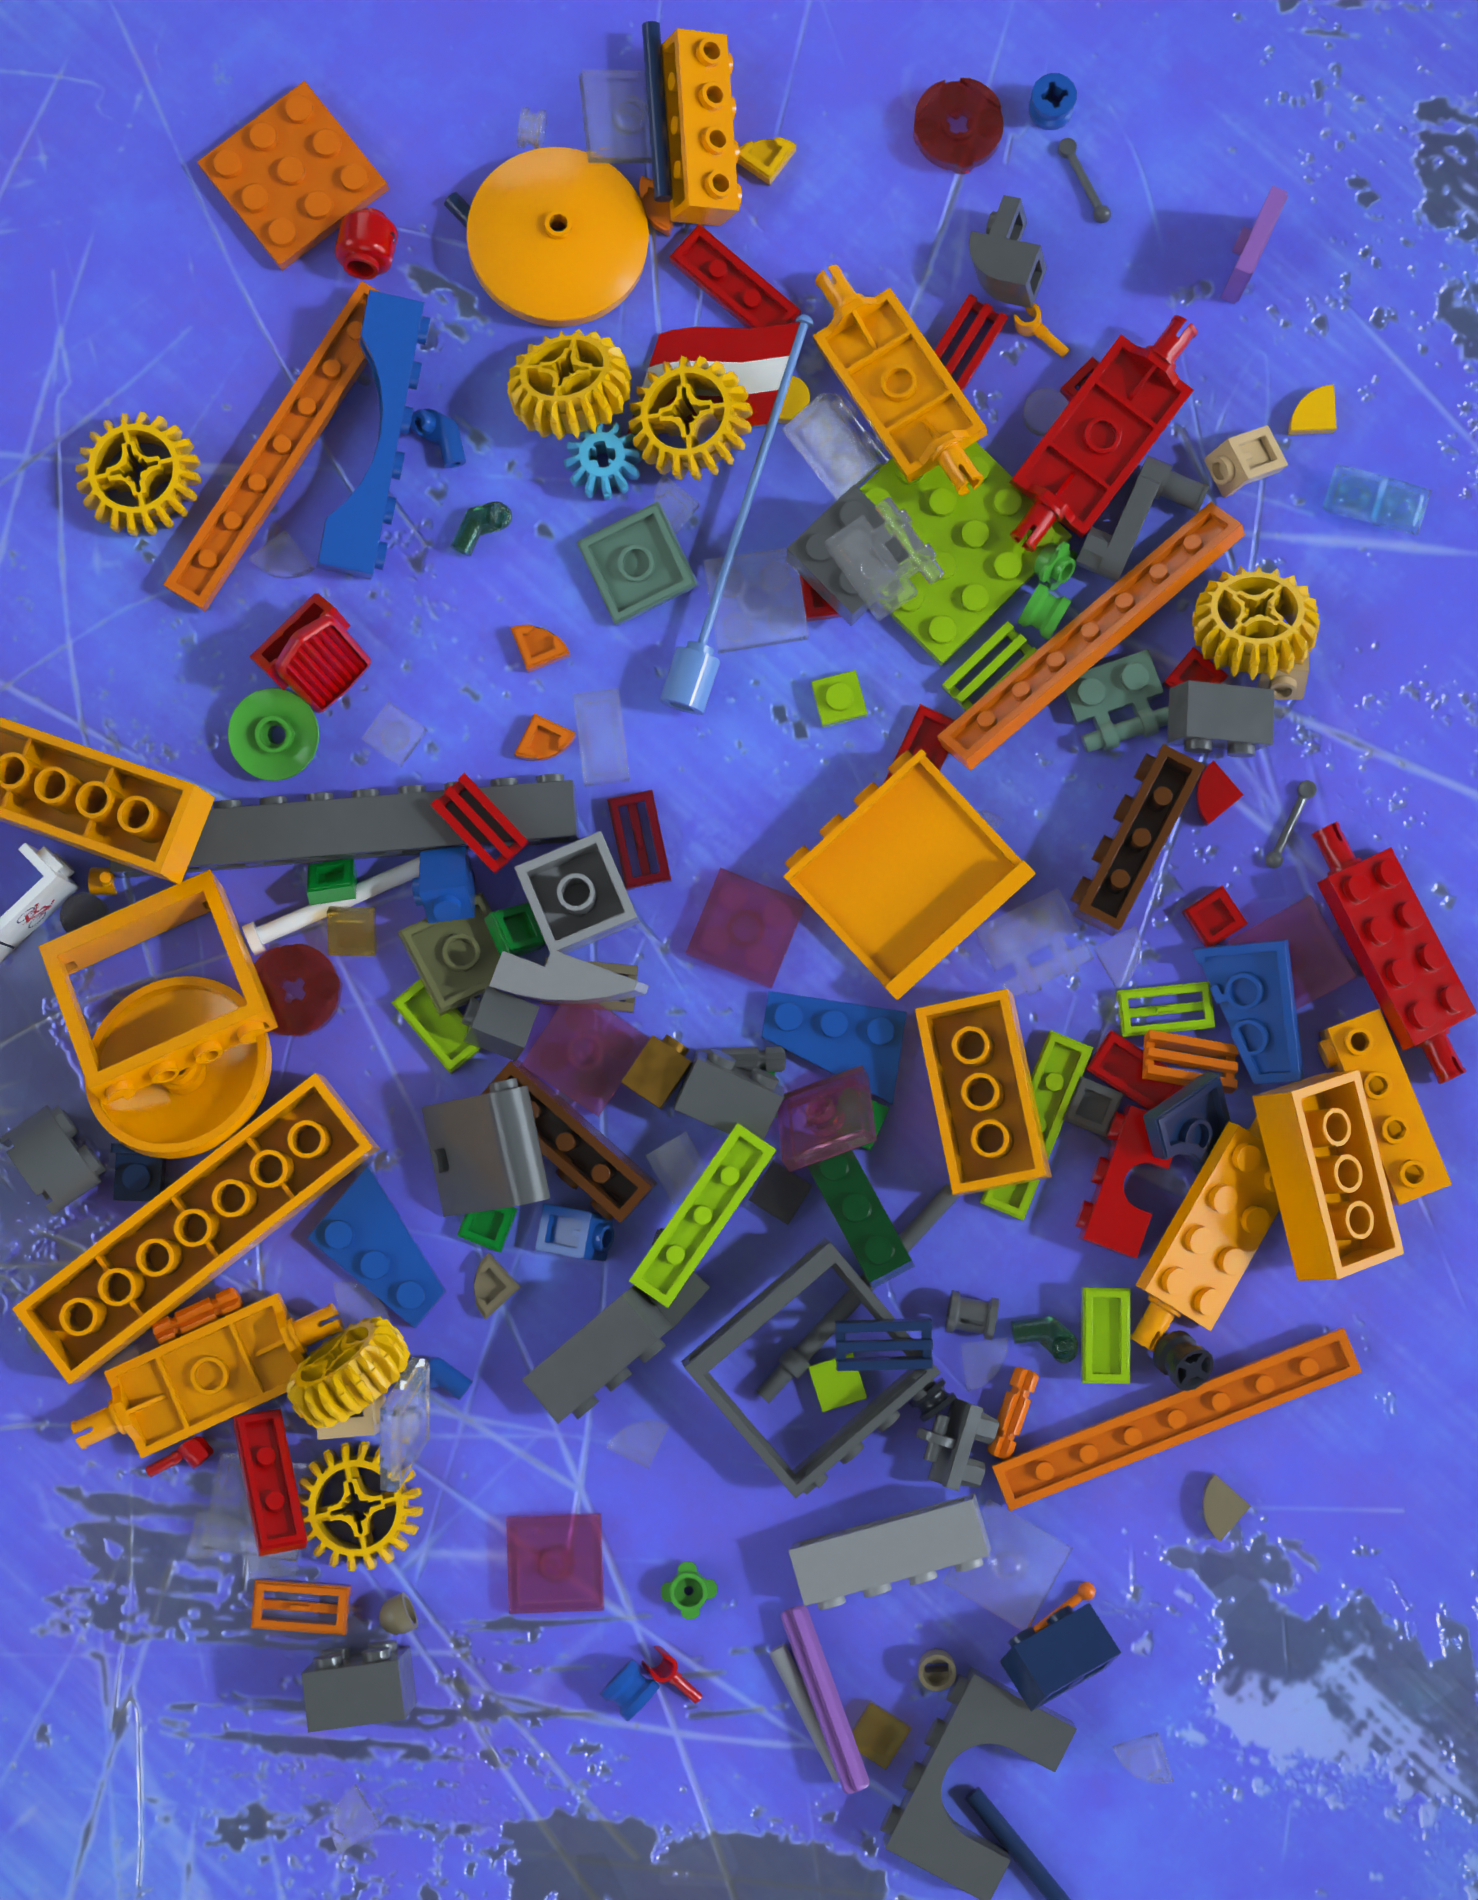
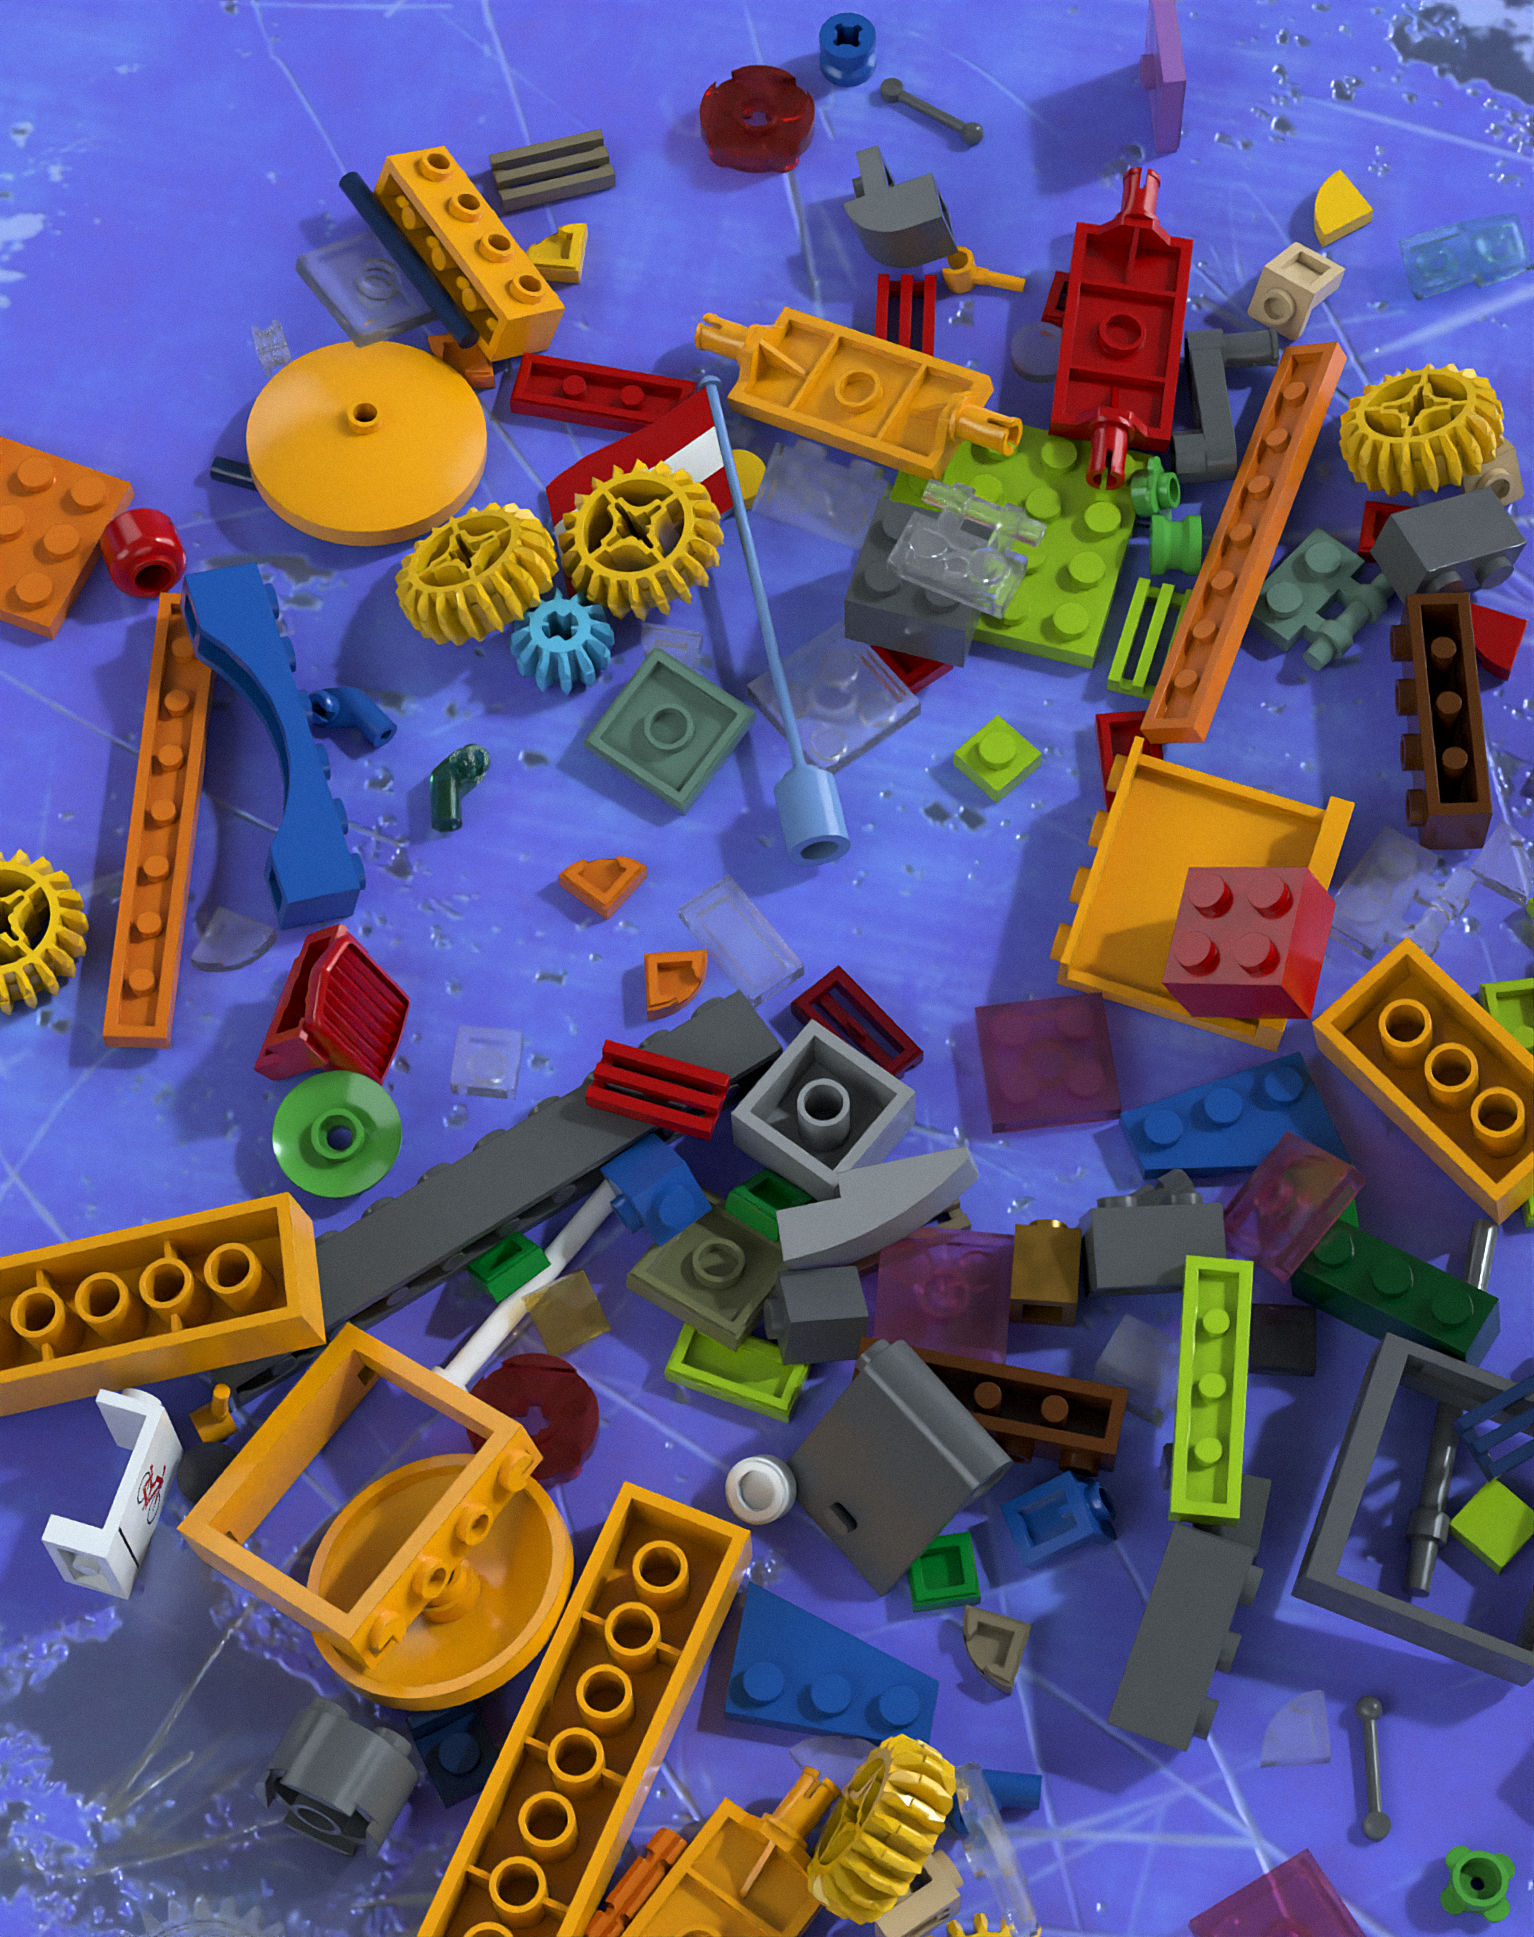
camera: 30 degrees left, 20 degrees down
none -> dark tan tile [489,129,616,213]
none -> white tile [725,1454,797,1525]
none -> red brick [1162,867,1336,1019]
none -> dark grey hinge [1355,1696,1391,1842]

